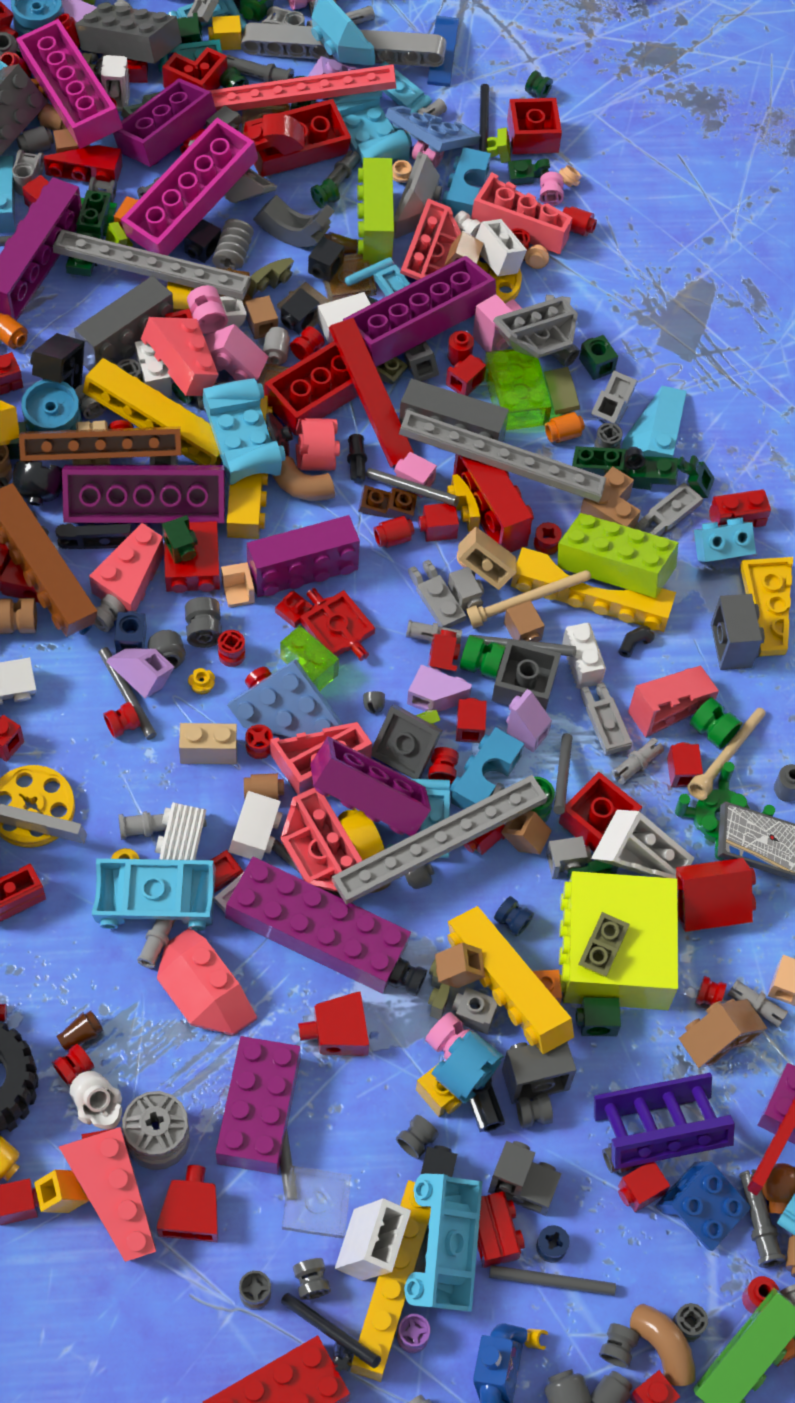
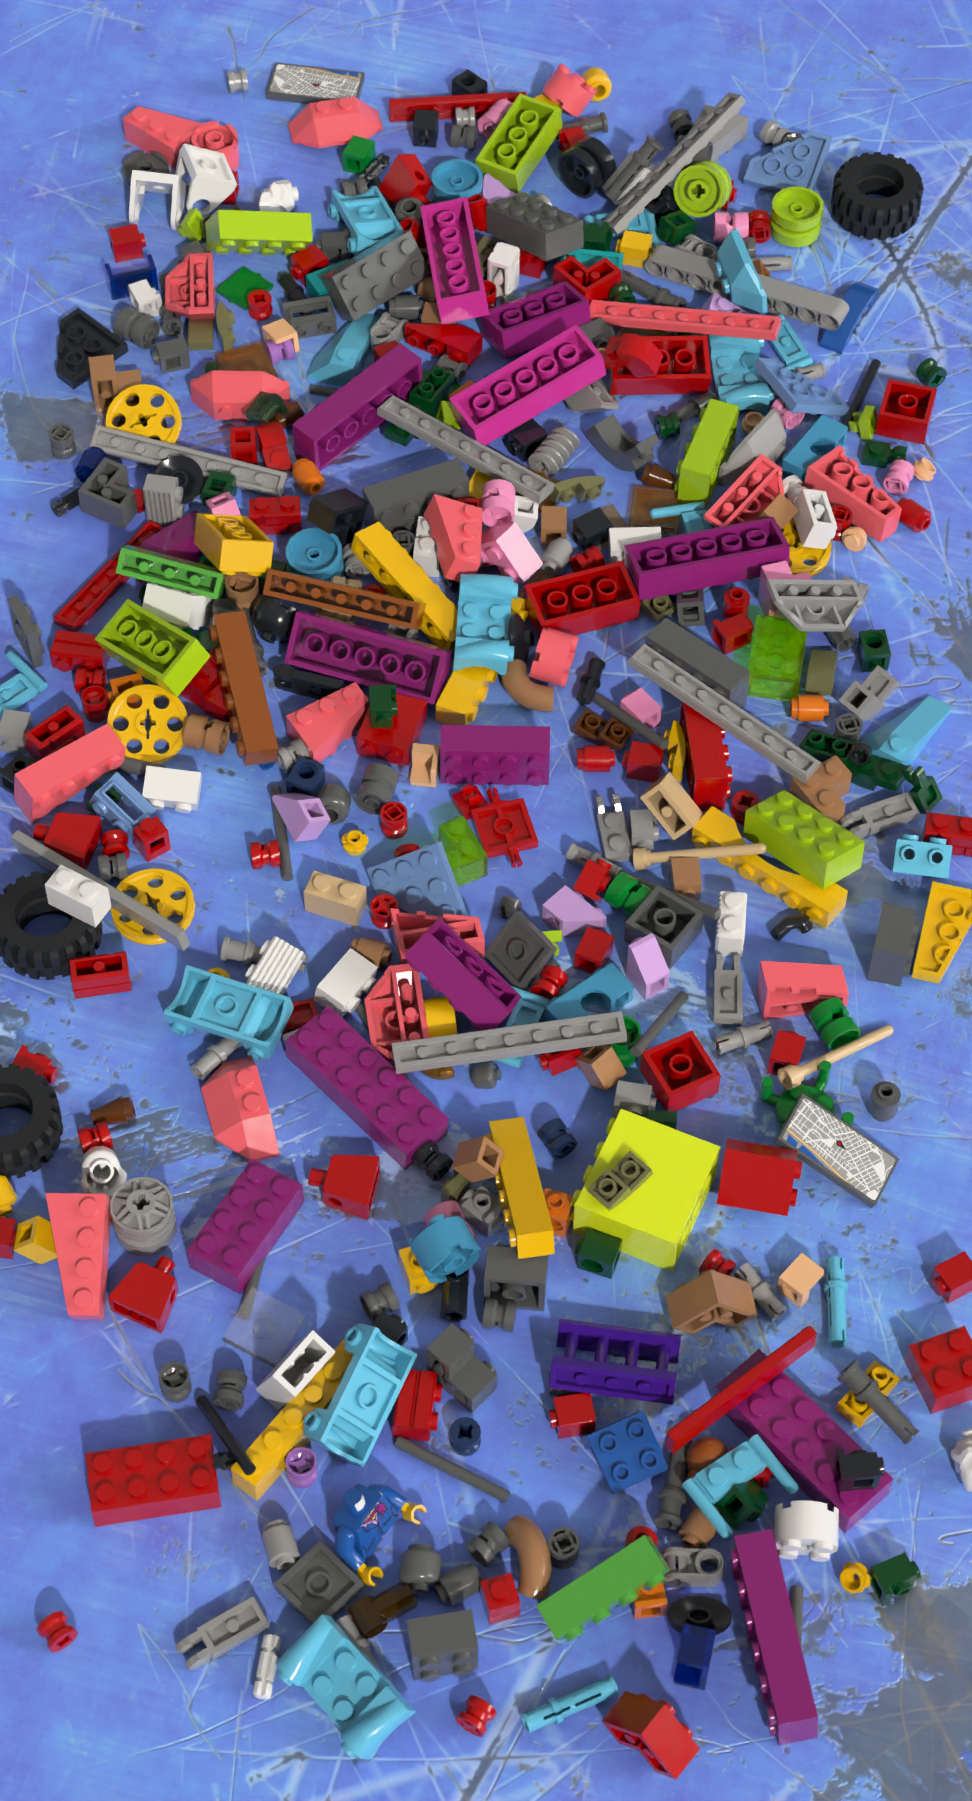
camera: 25 degrees right, 5 degrees down
black brick [308,237,344,282] -> none
red tile [329,317,414,468] -> none
white wedge [591,810,694,879] -> none

